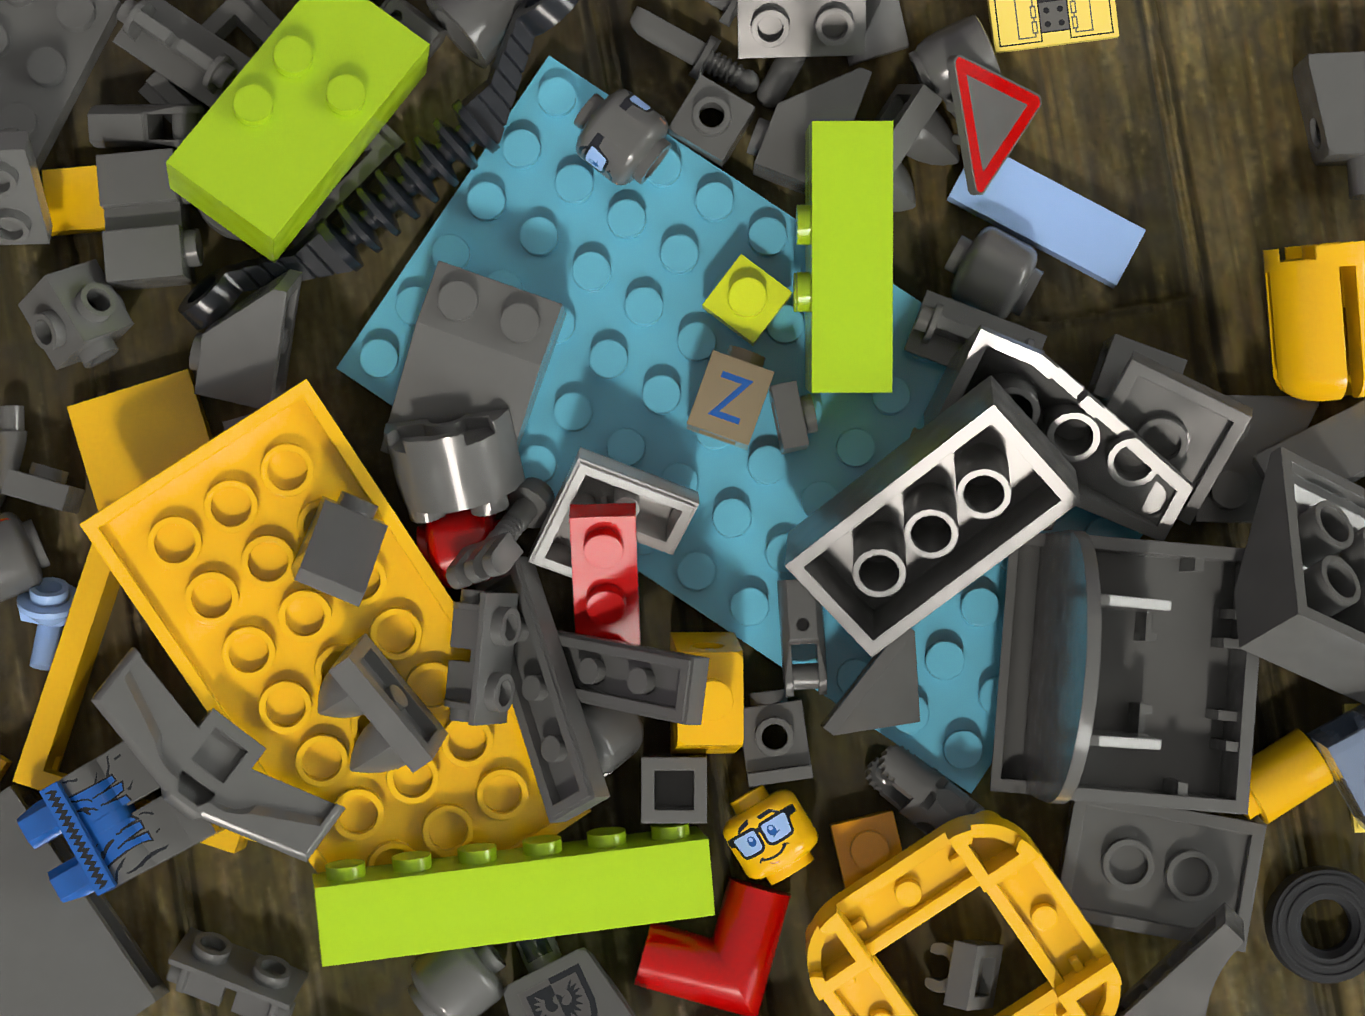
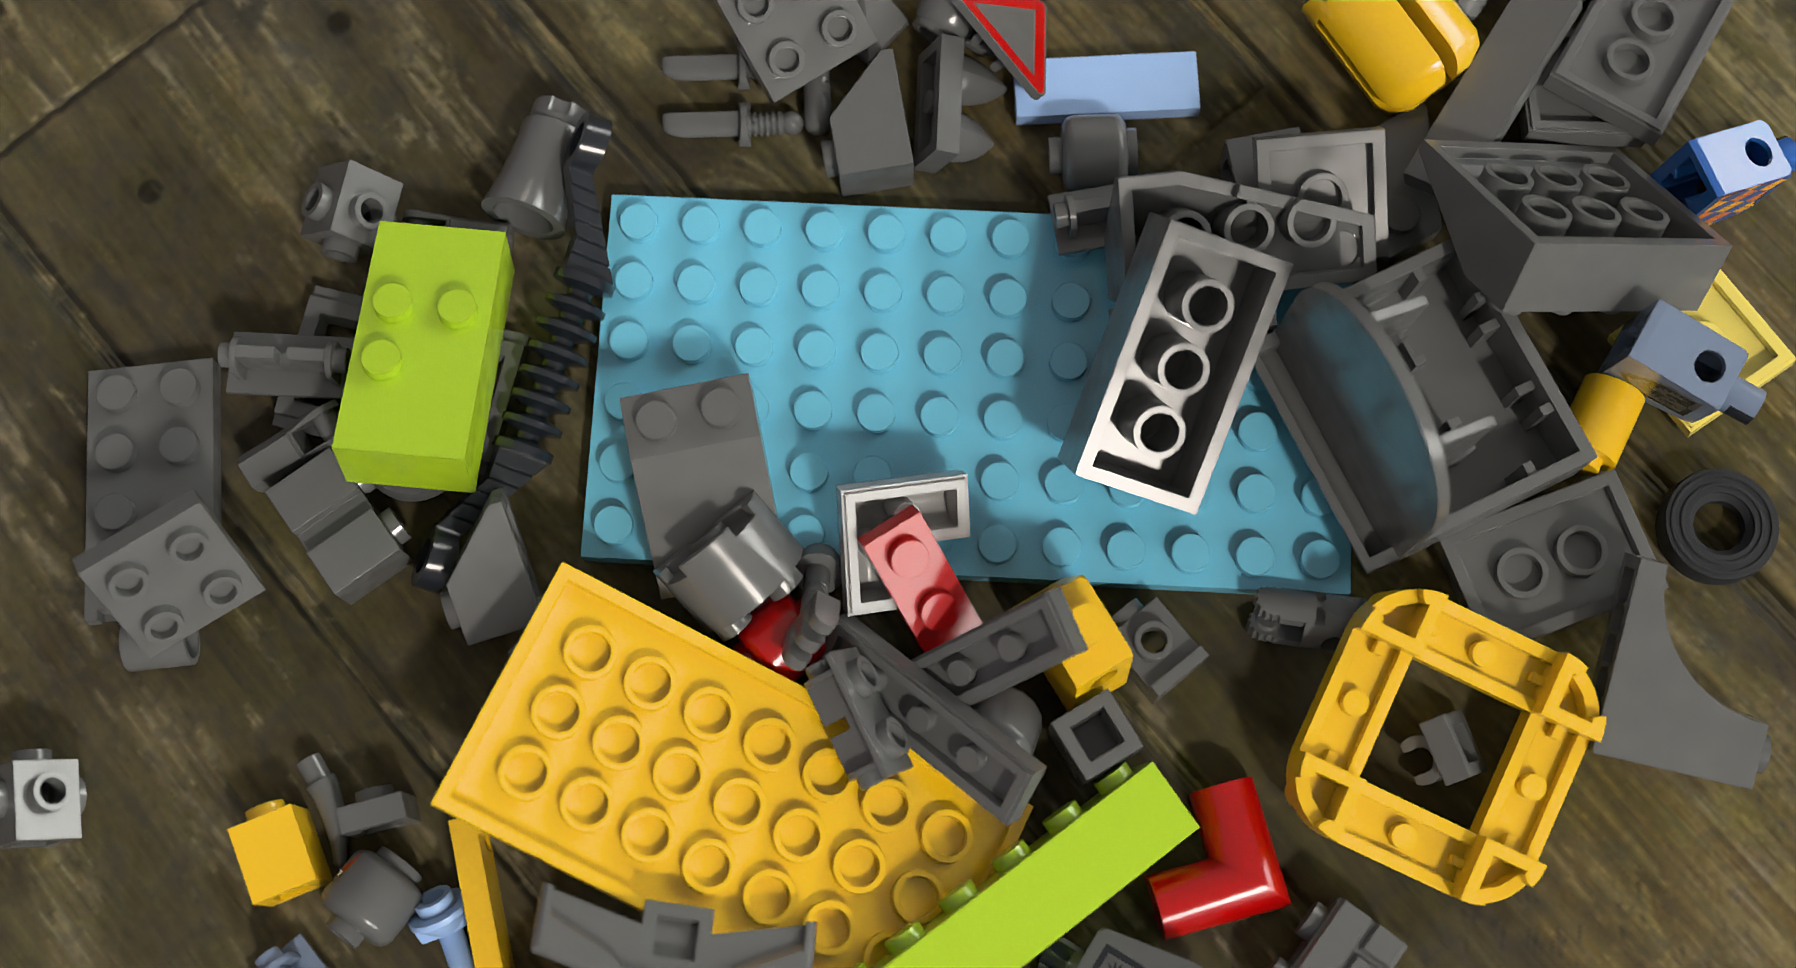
camera: 30 degrees left, 10 degrees down
dark grey brick [18,259,134,370] -> none
yellow tile [42,165,105,236] -> none
yellow tile [67,369,213,511] -> none
dark grey slope [291,491,388,607] -> none
dark grey tile [317,633,448,773] -> none
dark grey head [574,89,672,185] -> none
dark grey plate [668,75,755,170] -> none
dark tan brick [687,345,775,450] -> none
neon yellow plate [702,254,792,346] -> none
yellow head [723,785,818,885] -> none
dark grey plate [768,381,818,454] -> none
dark grey bar [777,579,827,697] -> none
lime brick [793,121,893,393] -> none
dark grey slope [820,628,920,735] -> none
light orange plate [829,809,902,888] -> none

